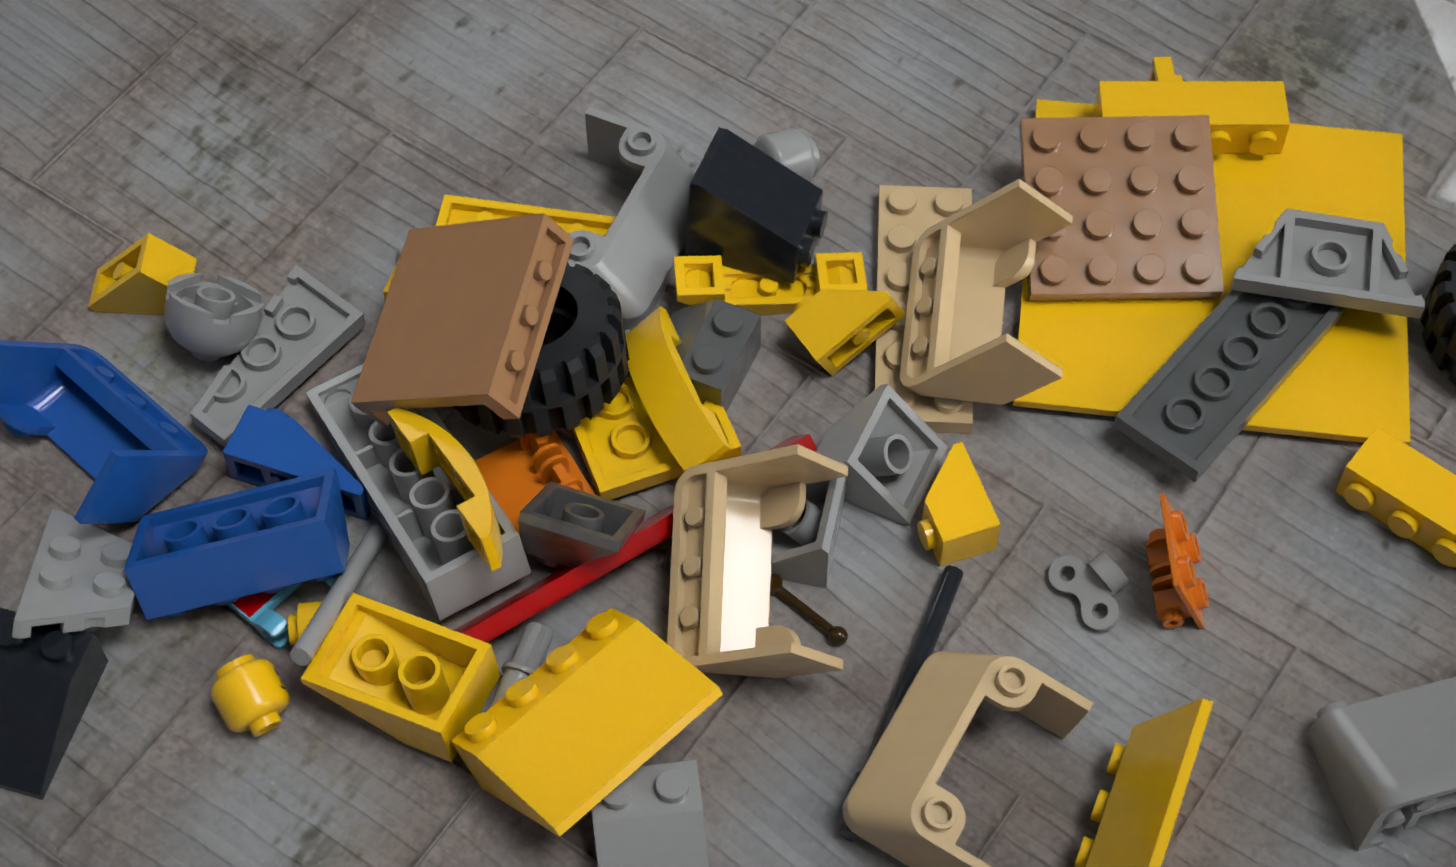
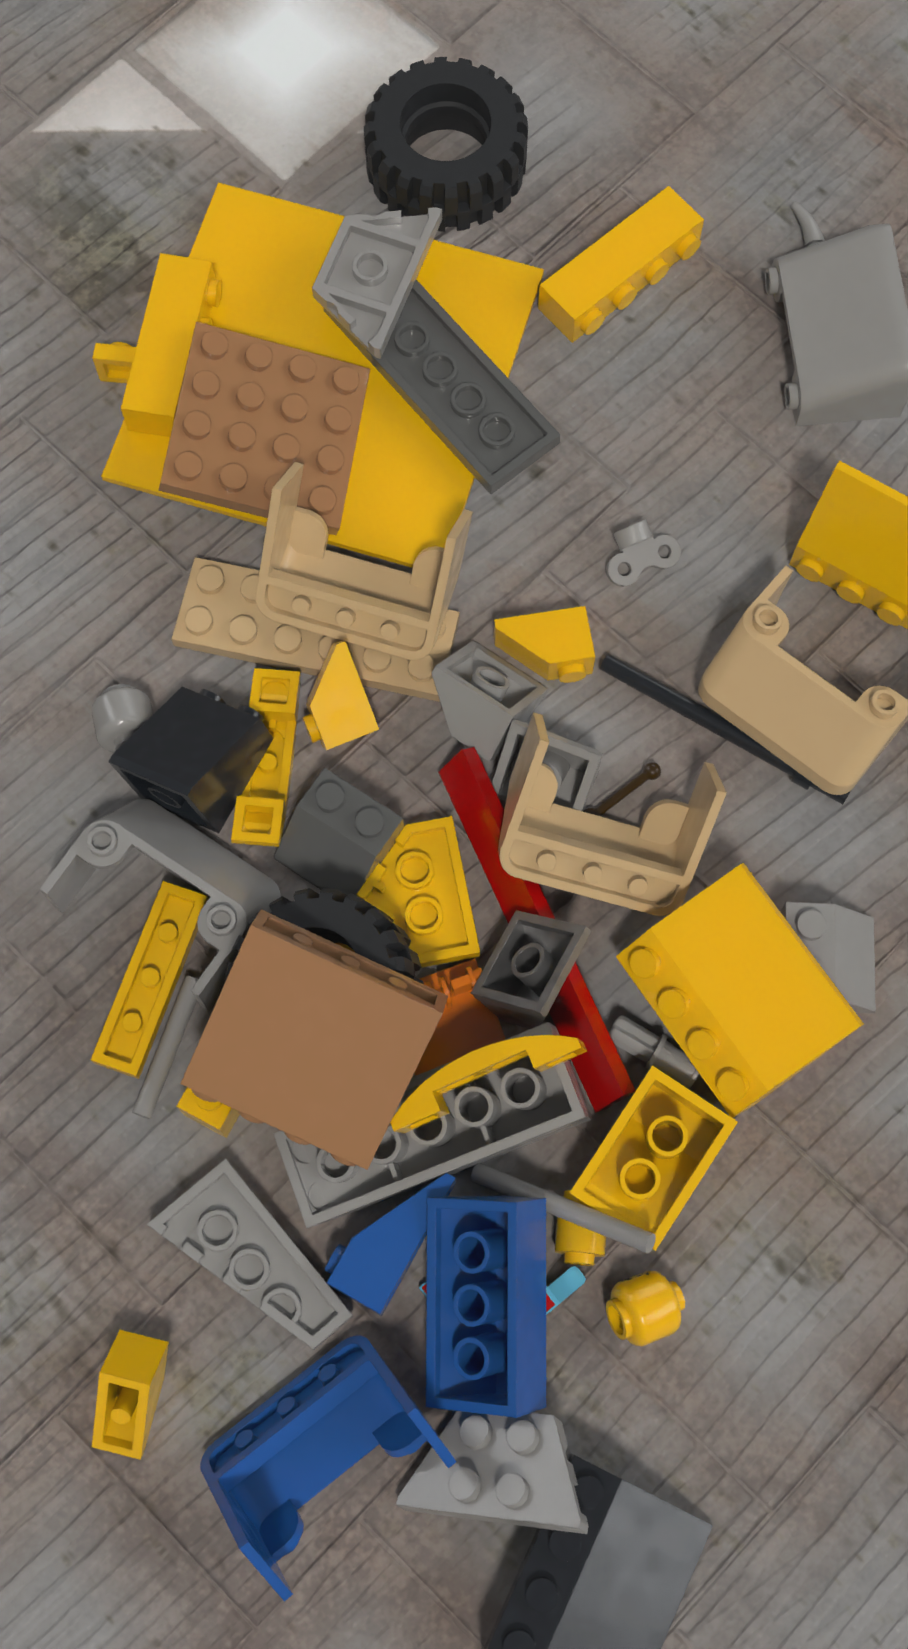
camera: 80 degrees left, 15 degrees up
light grey cylinder [164,273,264,361] -> none
yellow slope [626,306,731,472] -> none
orange hinge [1145,493,1209,629] -> none

